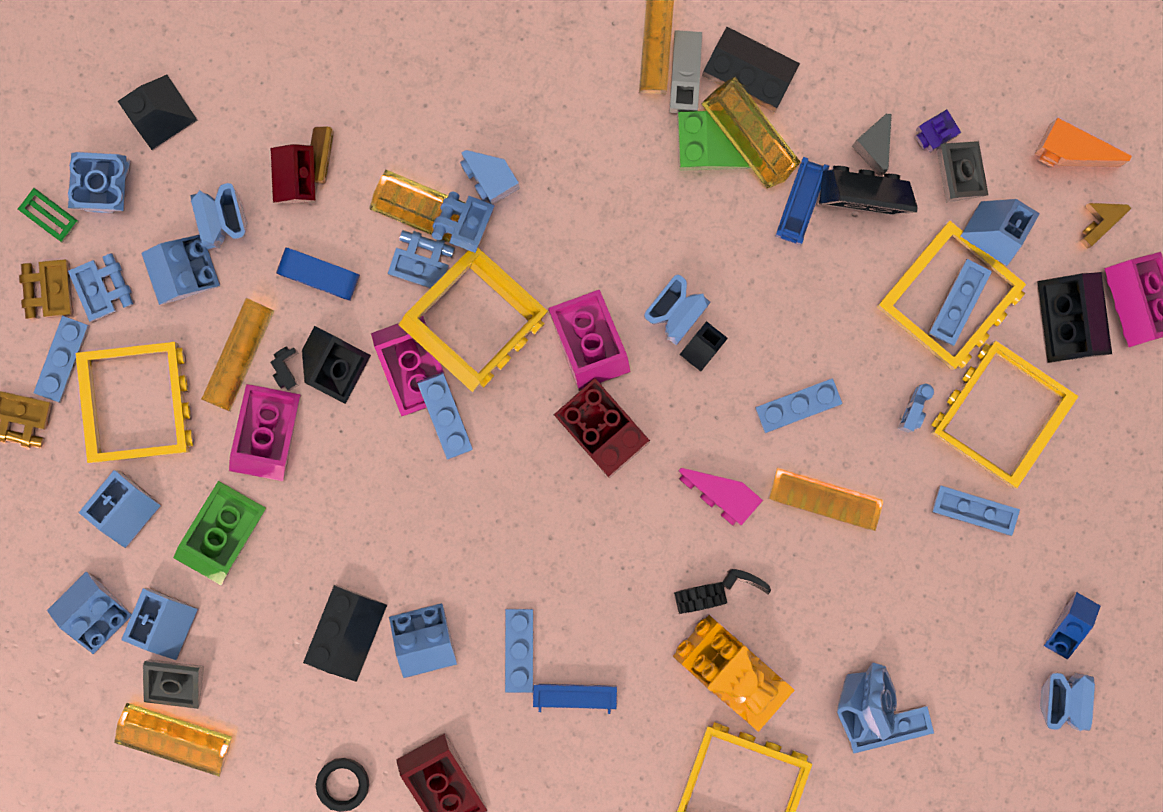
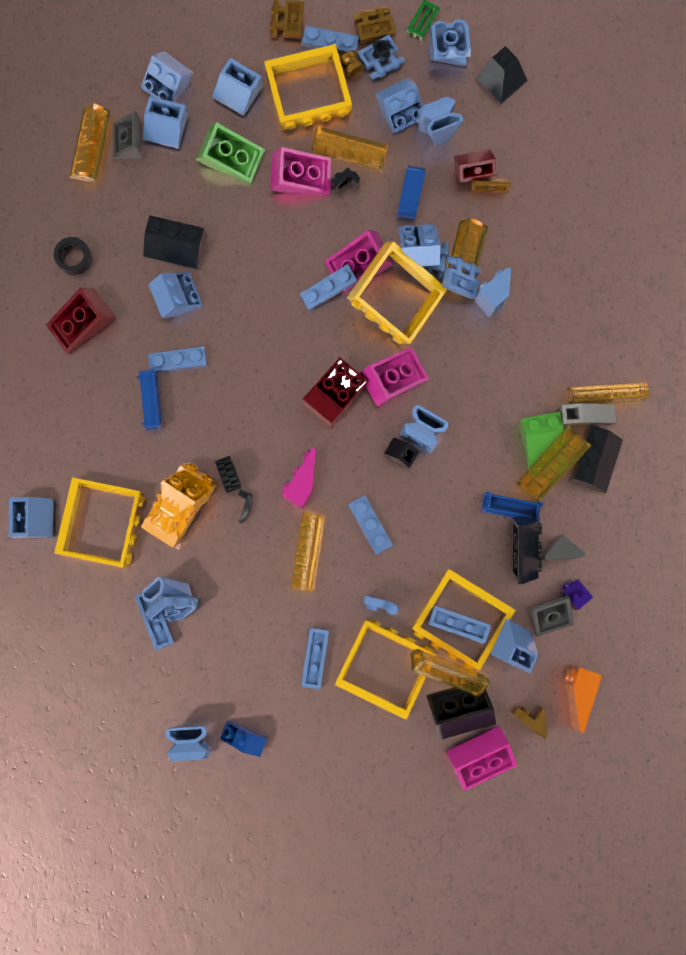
camera: 80 degrees right, 5 degrees down
black slope [302,326,371,404] -> none
none -> pearl gold wheel [340,50,364,77]
none -> black plate [372,40,391,59]
none -> medium blue slope [398,224,440,266]
none -> clear yellow brick [410,649,490,696]

